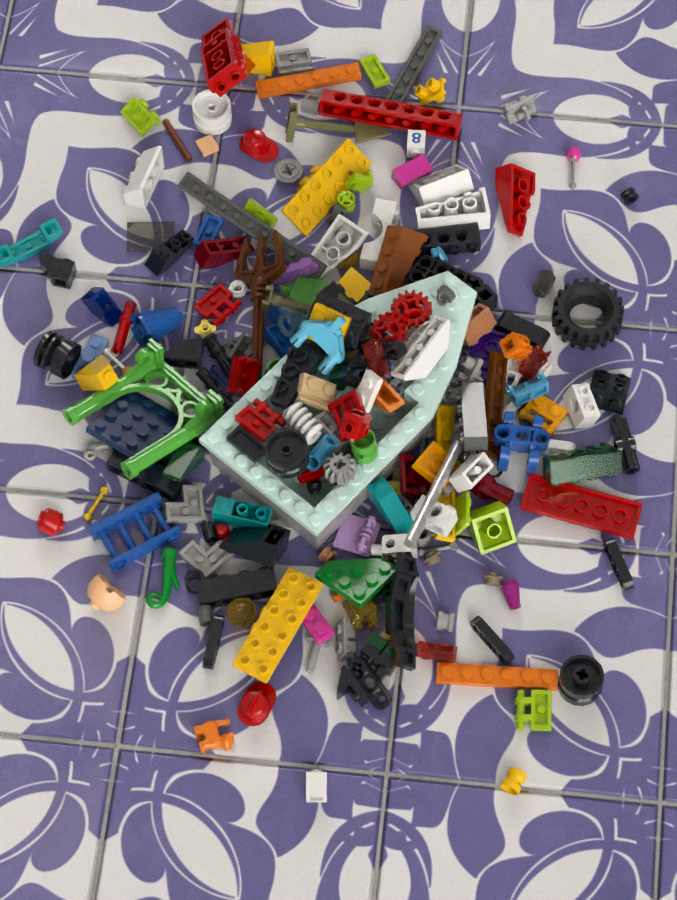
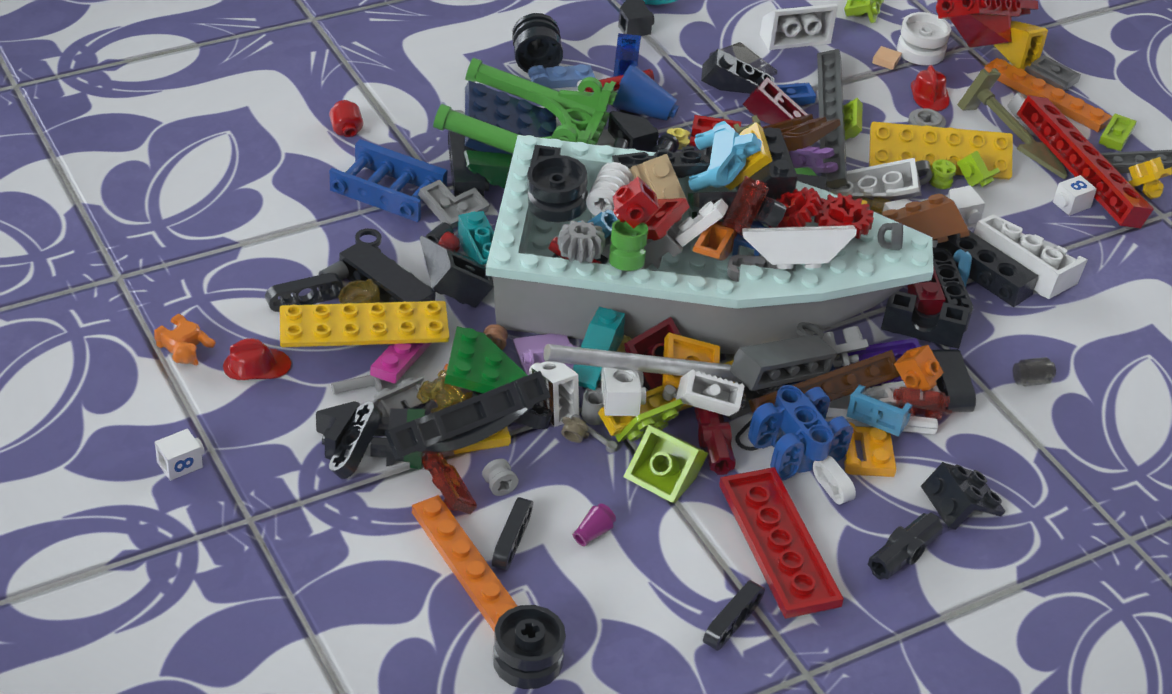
camera: 50 degrees right, 20 degrees down
yellow slope [74,354,119,391] -> none
yellow hinge [84,487,108,521] -> none
light nougat cylinder [87,573,126,612] -> none
green plant [146,548,180,609] -> none
copper bar [162,119,192,162] -> none
light grey plate [178,540,234,578] -> none
red plate [235,398,286,443] -> none
dark pink hinge [391,154,434,190] -> none
white slope [408,164,474,206] -> none
nougat brick [463,303,497,347] -> none
dark tan plate [483,572,503,586] -> none
red wedge [495,163,536,237] -> none
yellow wheel [500,767,528,796] -> none
lime plate [514,690,552,732] -> none
clear green wedge [543,442,622,486] -> none
black tyre [551,277,624,351] -> none
white brick [563,383,601,429] -> none

